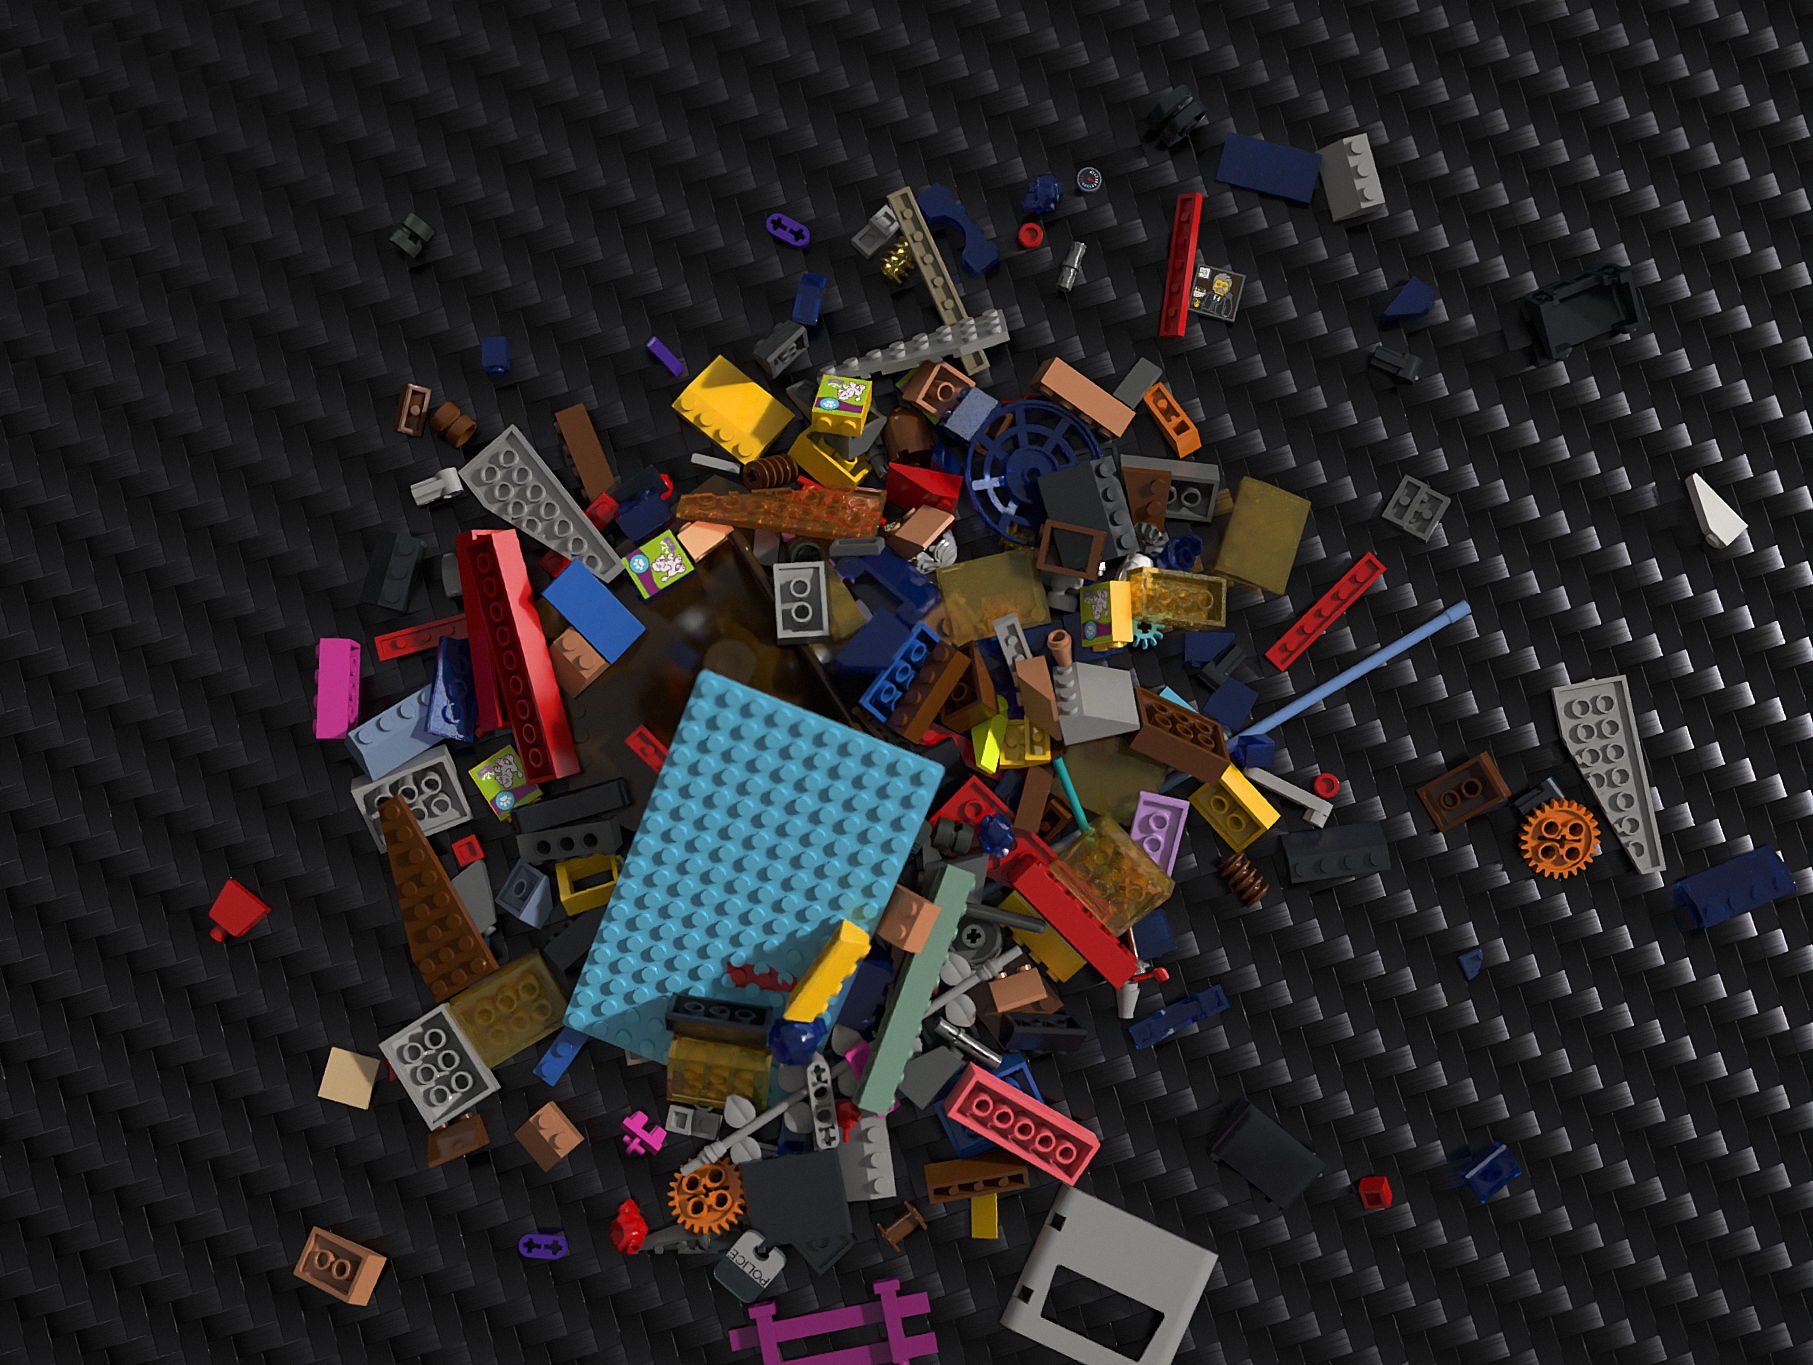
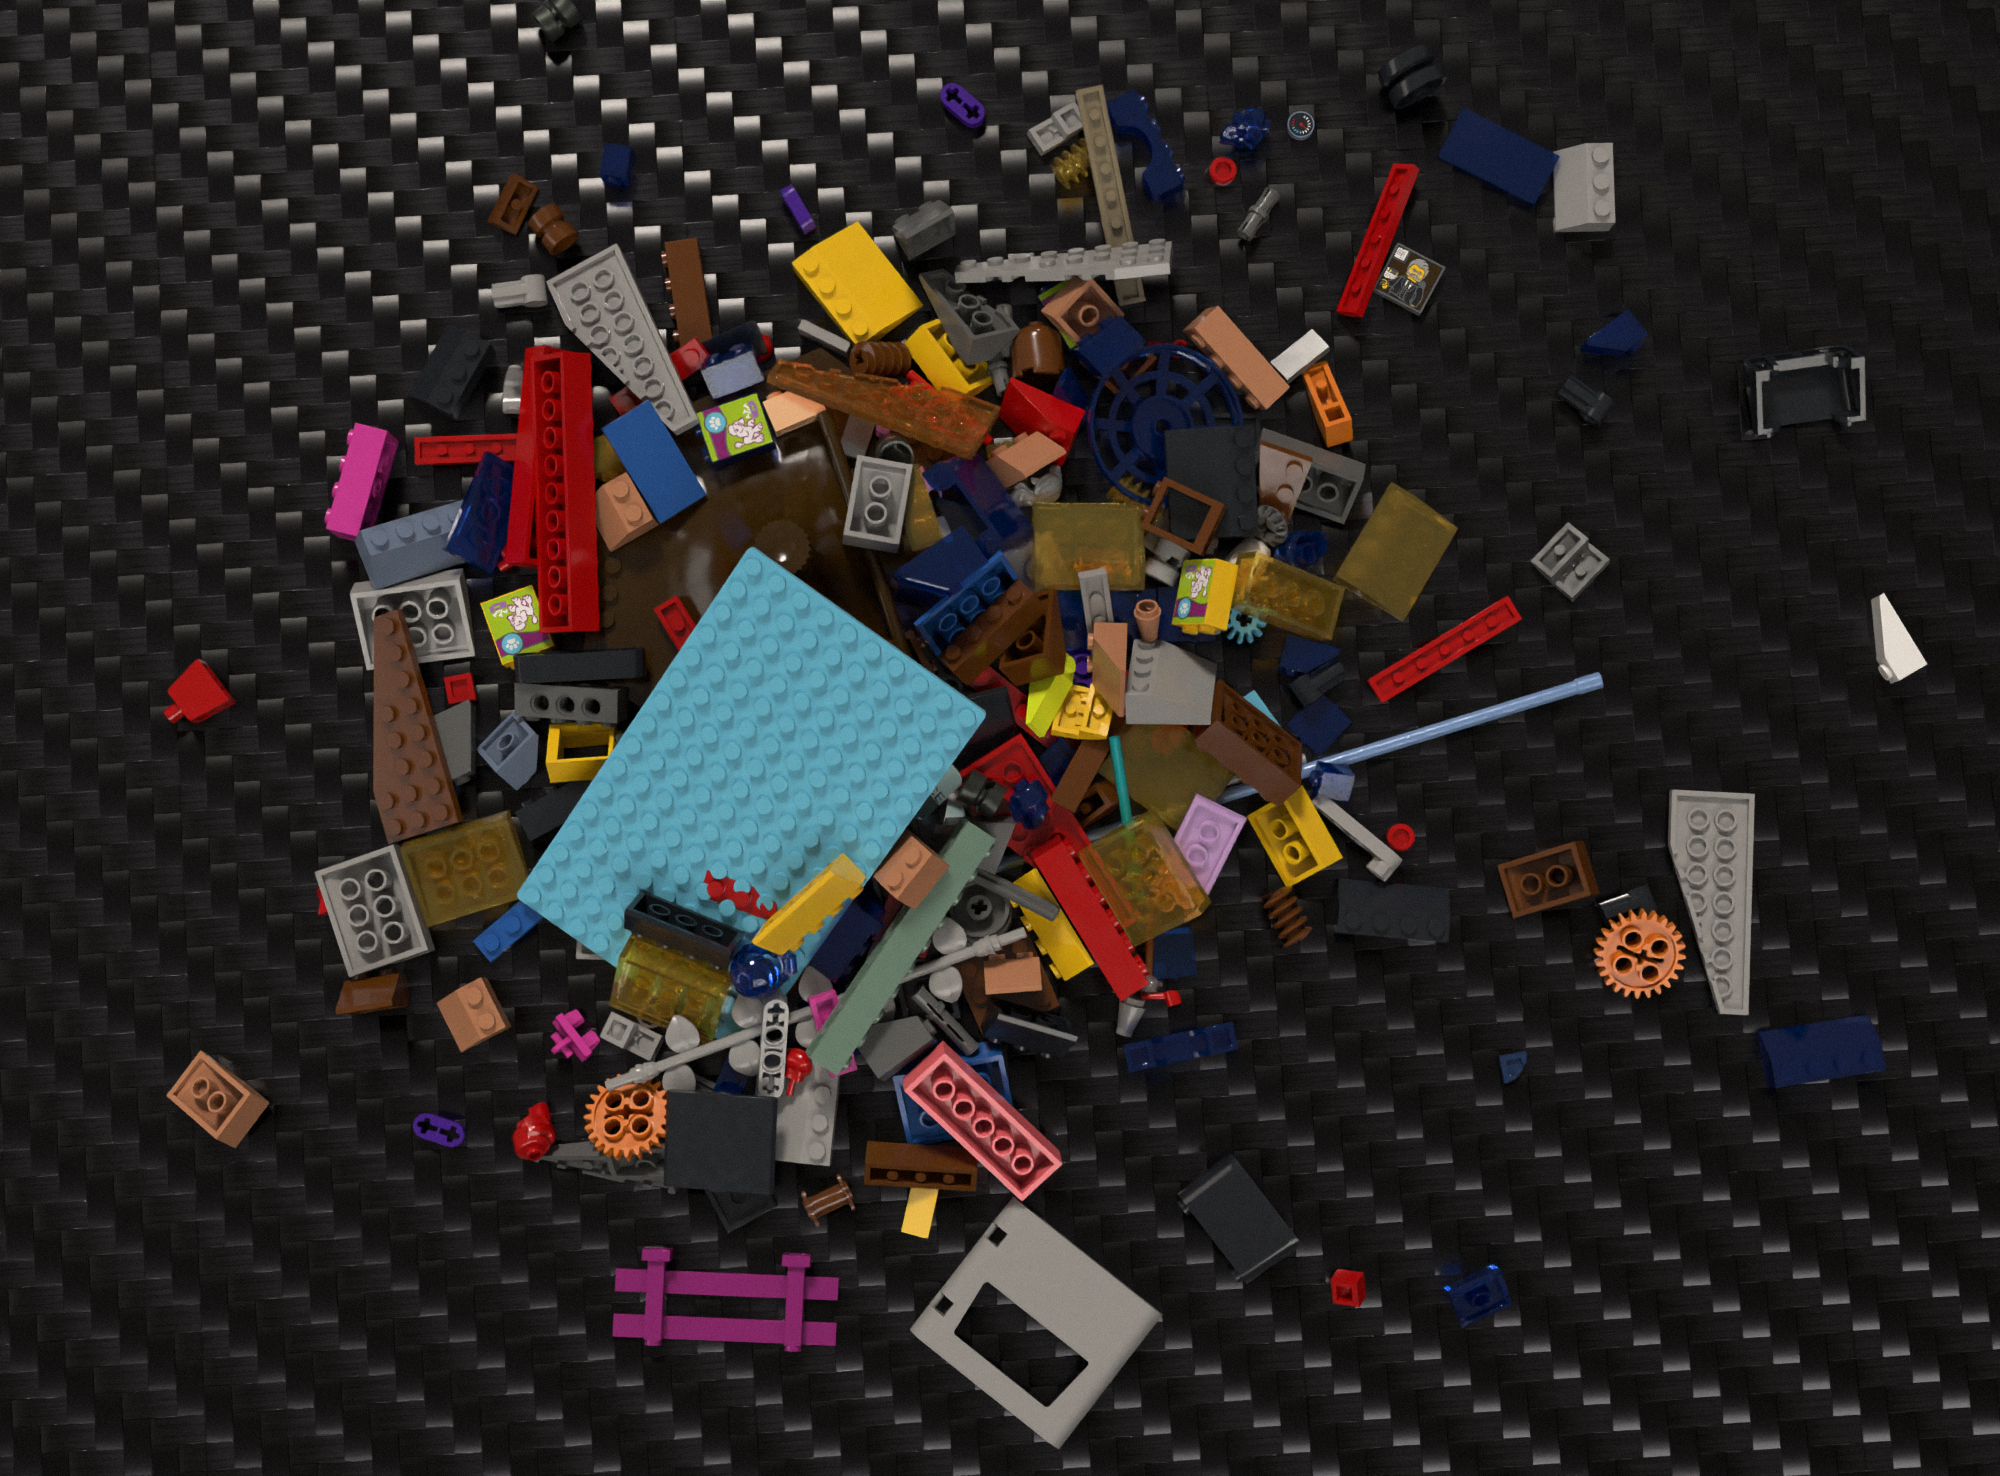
camera: 15 degrees right, 0 degrees up
tan tile [318,1047,382,1109] -> none
piece [714,1230,786,1303] -> none
clear blue slope [791,273,828,326] -> none
brick [812,375,872,437] -> none
dark grey tile [829,537,885,556] -> none

